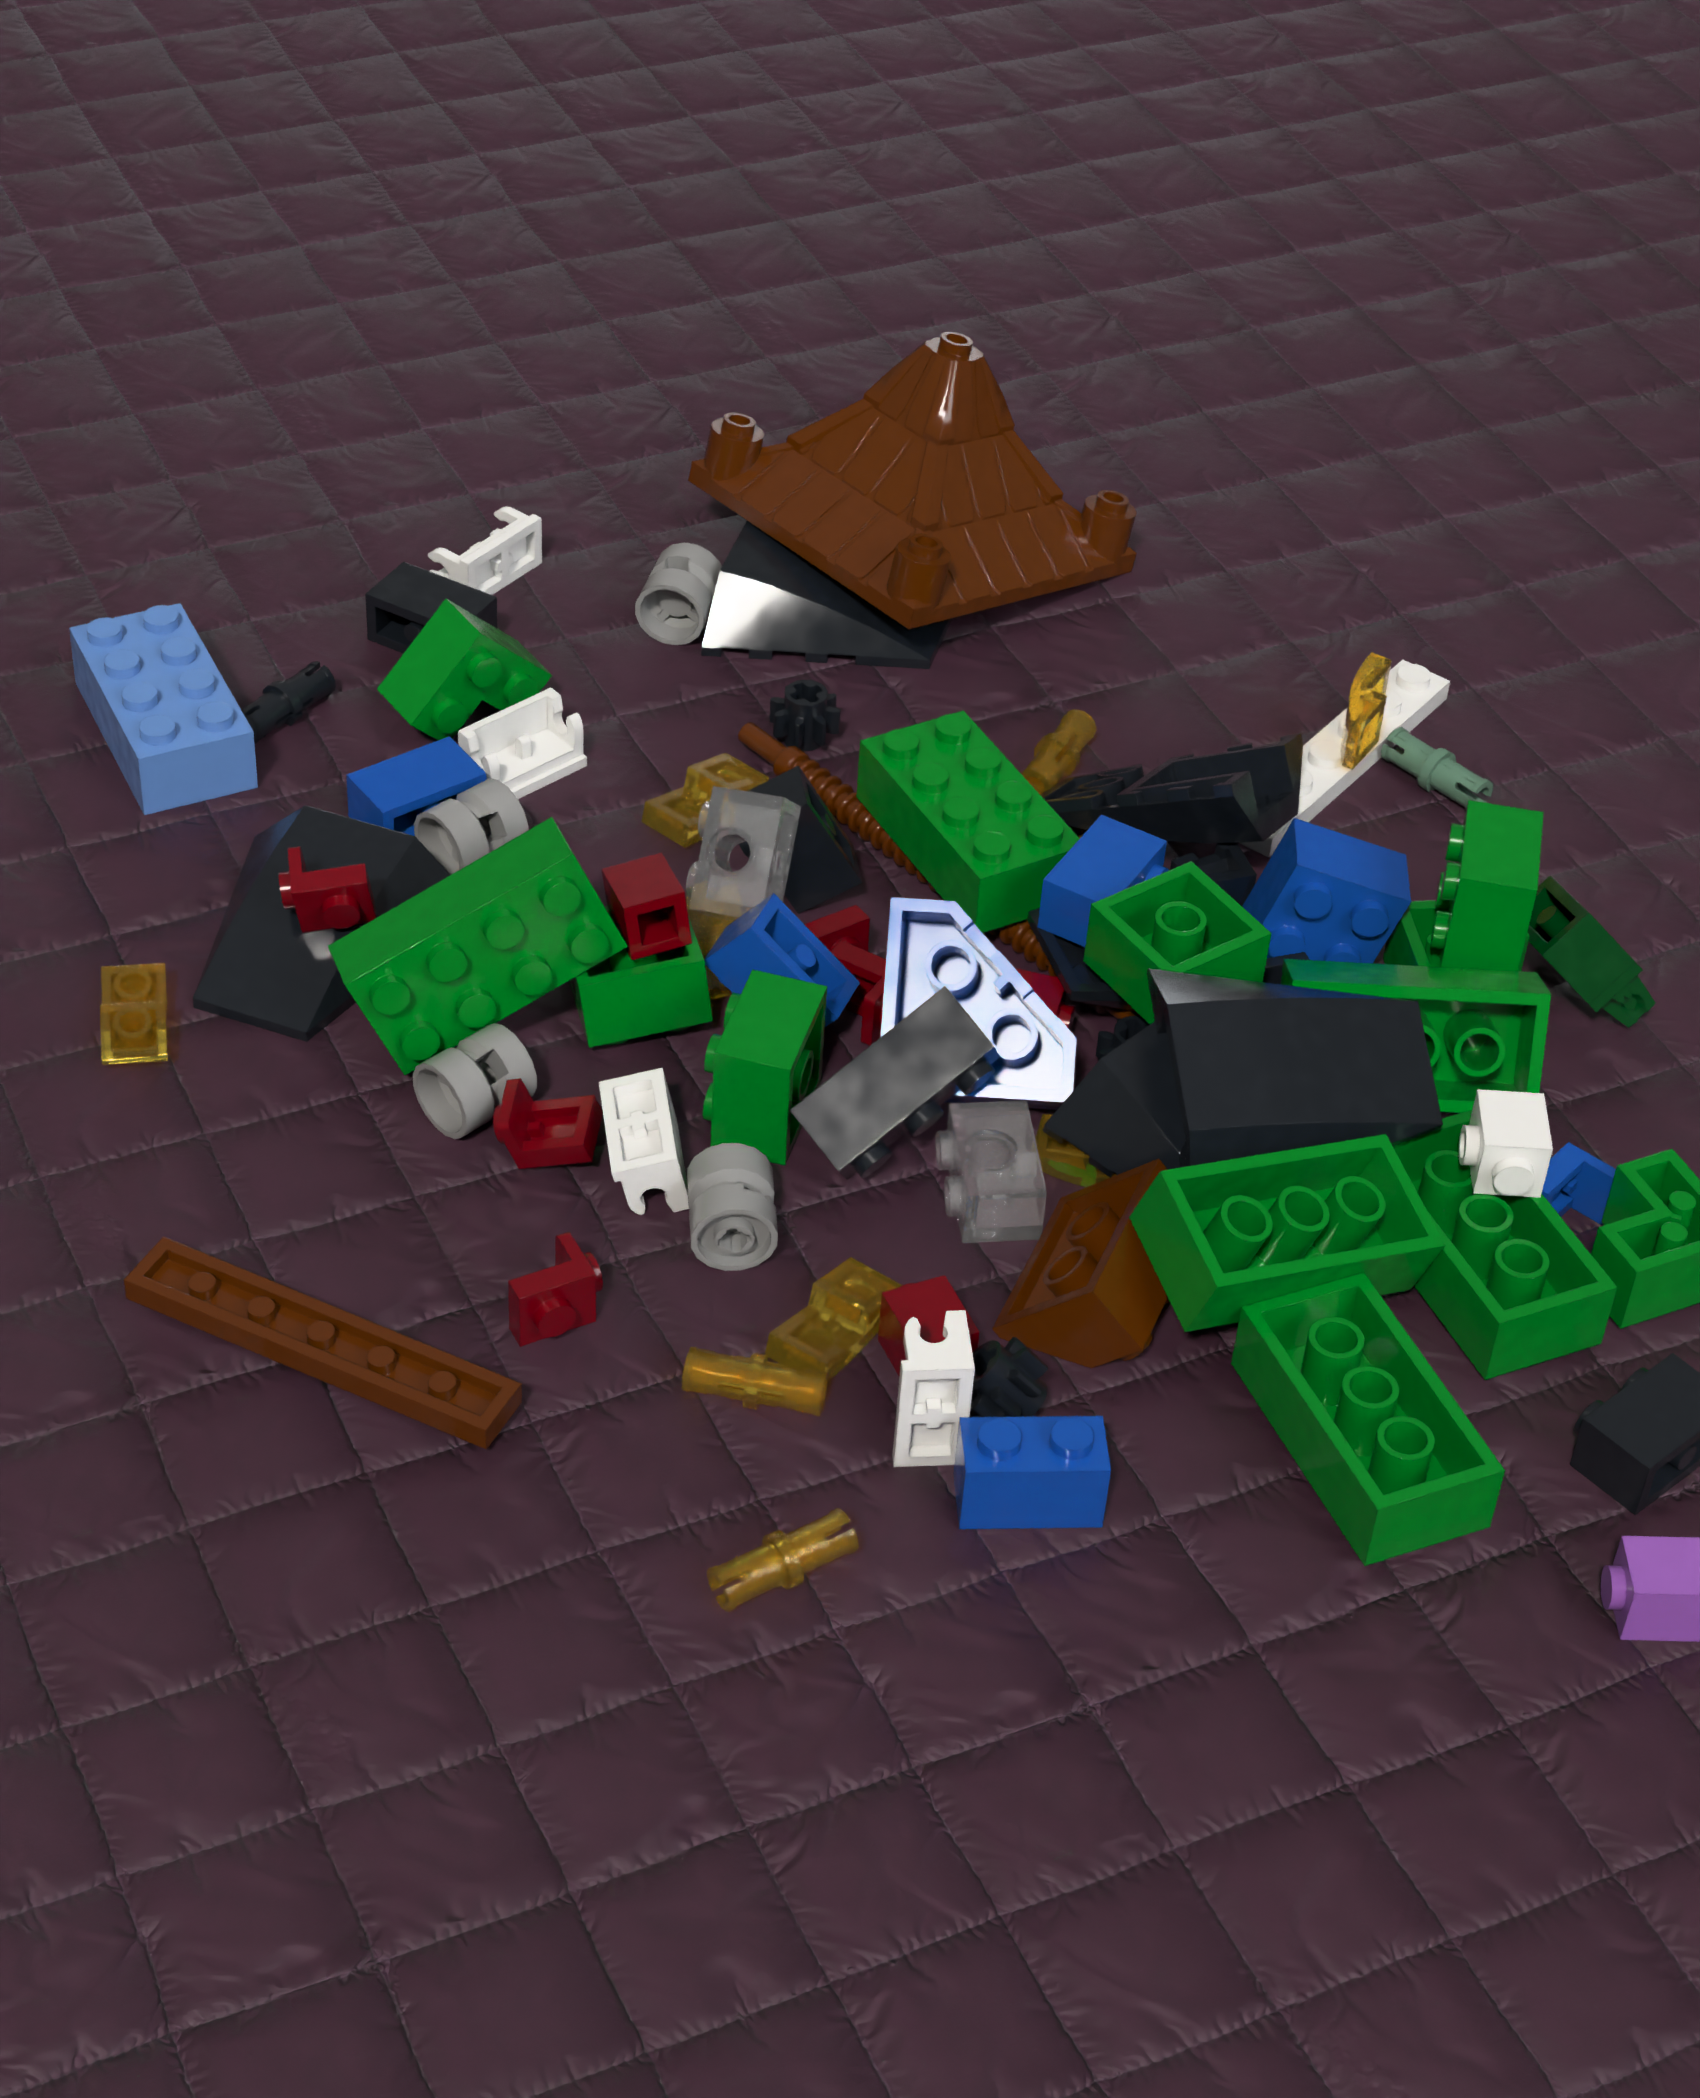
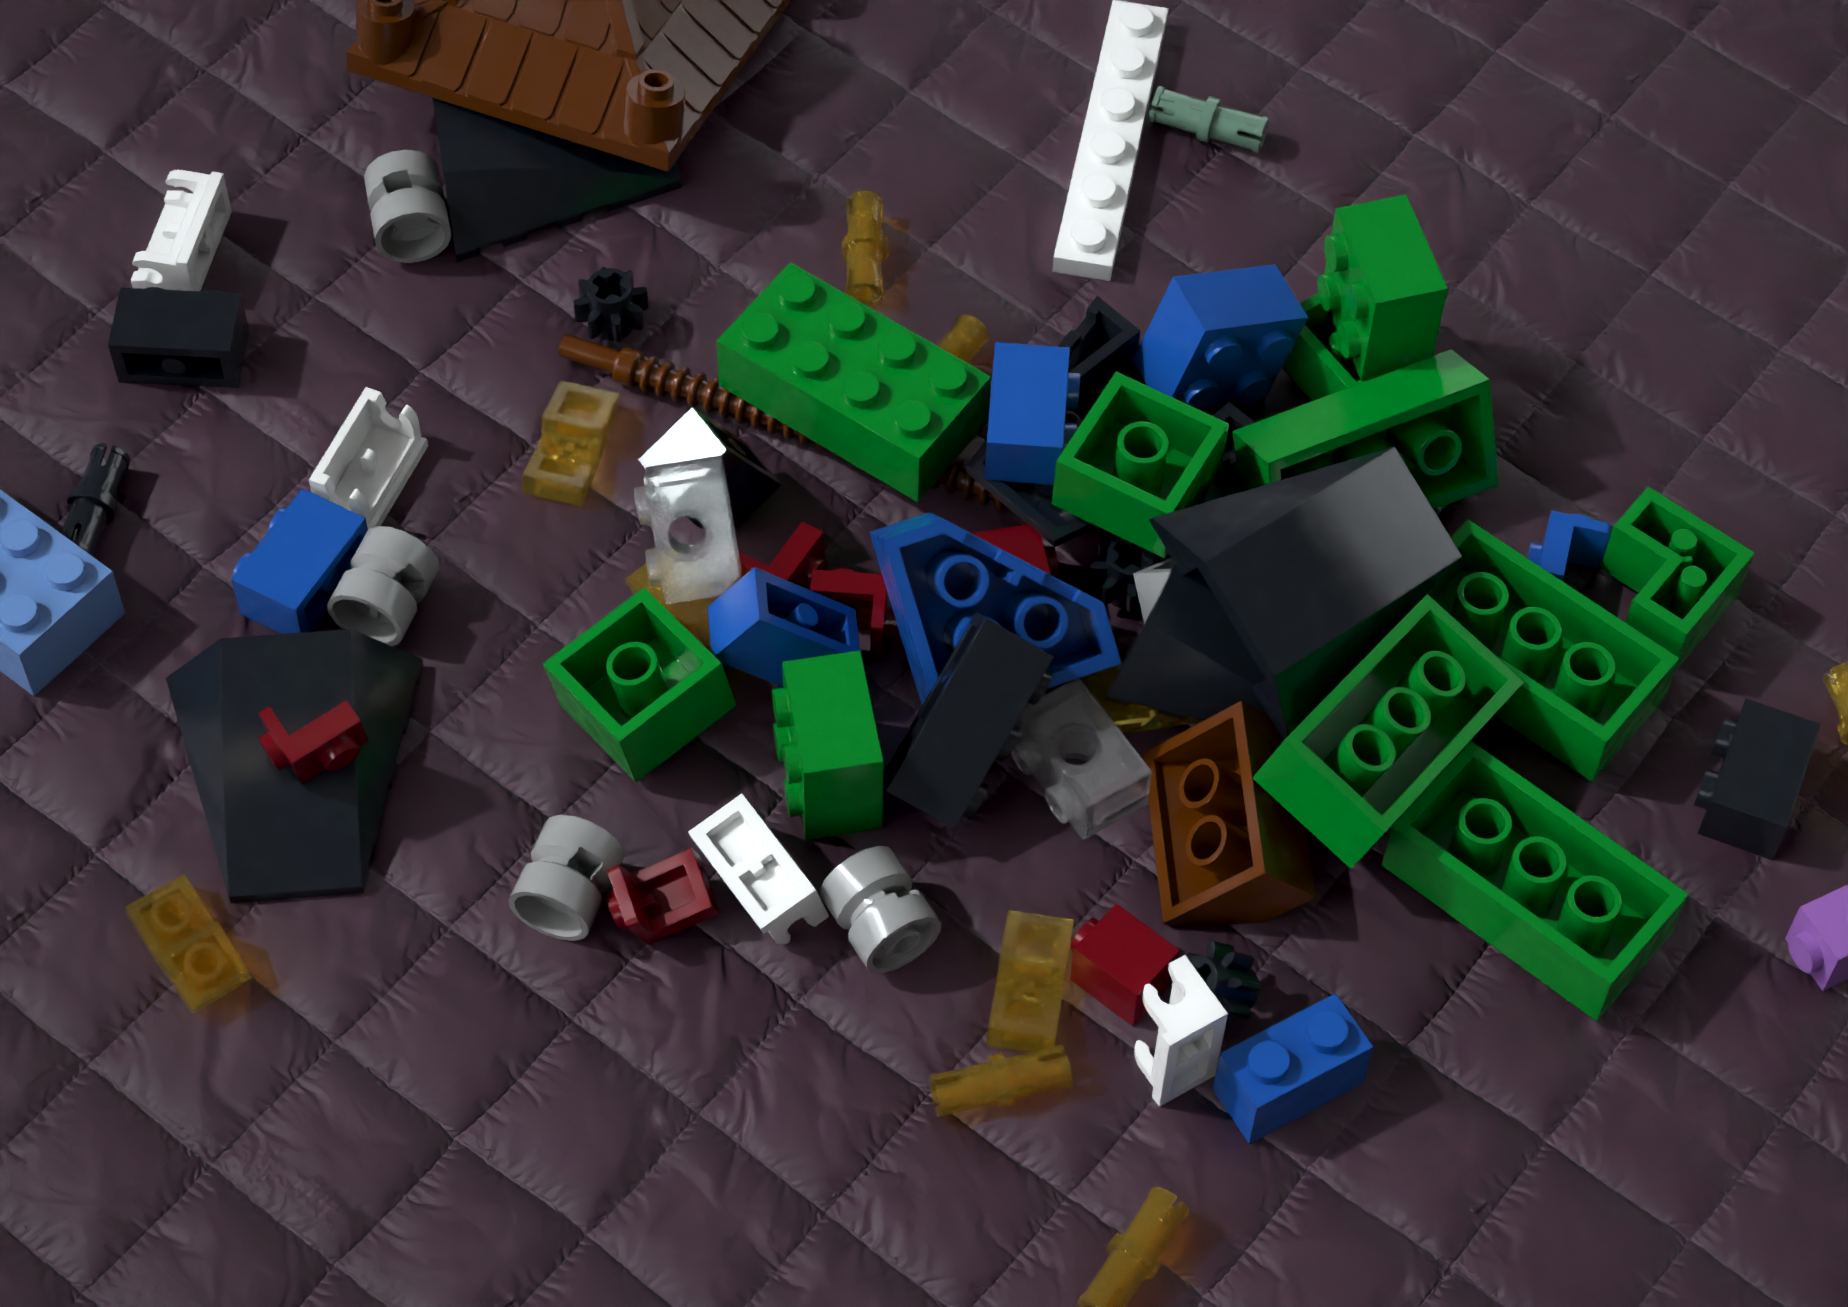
camera: 25 degrees left, 15 degrees up
reddish brown plate [124,1236,522,1449] -> none
green brick [328,817,628,1075] -> none
green brick [377,599,553,740] -> none
dark red bracket [508,1232,603,1347] -> none
dark red brick [601,852,692,960] -> none
black wedge [1041,733,1303,844] -> none
clear yellow slope [1340,652,1392,770] -> none
white brick [1458,1089,1553,1198] -> none
dark green hinge [1528,875,1656,1028] -> none

